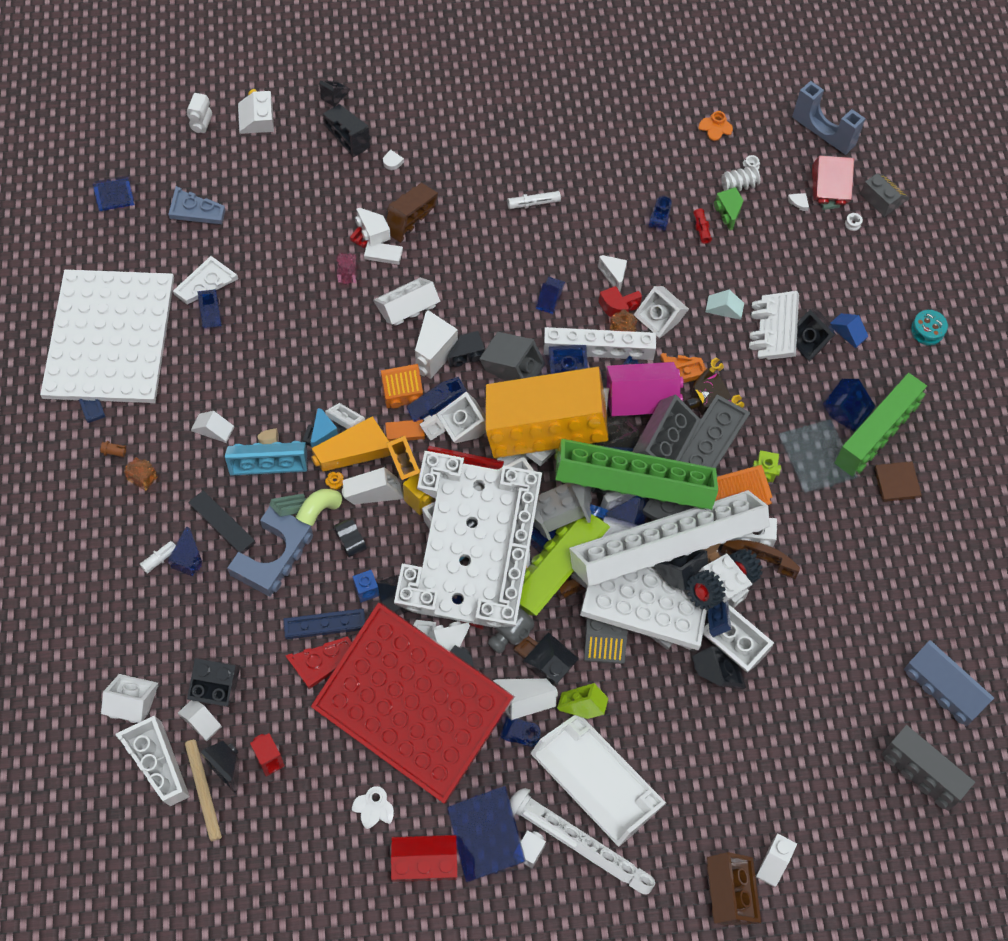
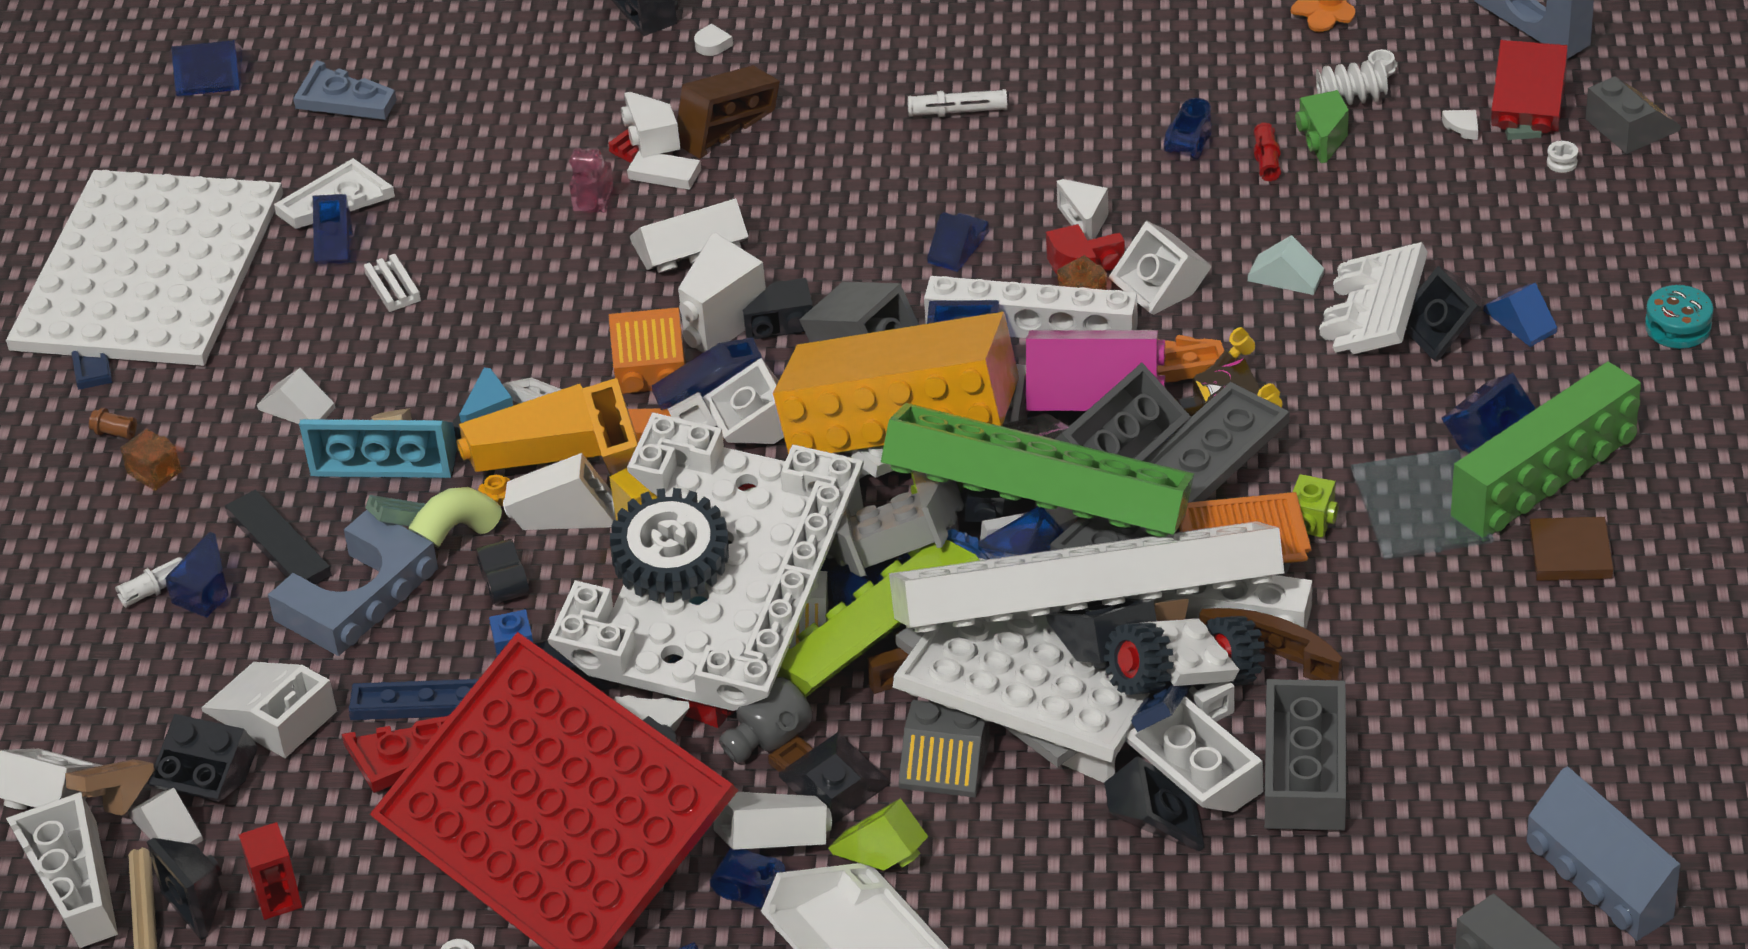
camera: 15 degrees right, 20 degrees down
none -> medium nougat slope [65,759,154,816]
none -> white slope [202,662,337,758]
none -> white tile [364,254,421,312]
none -> wheel [610,488,729,602]
none -> dark grey brick [1264,679,1346,830]

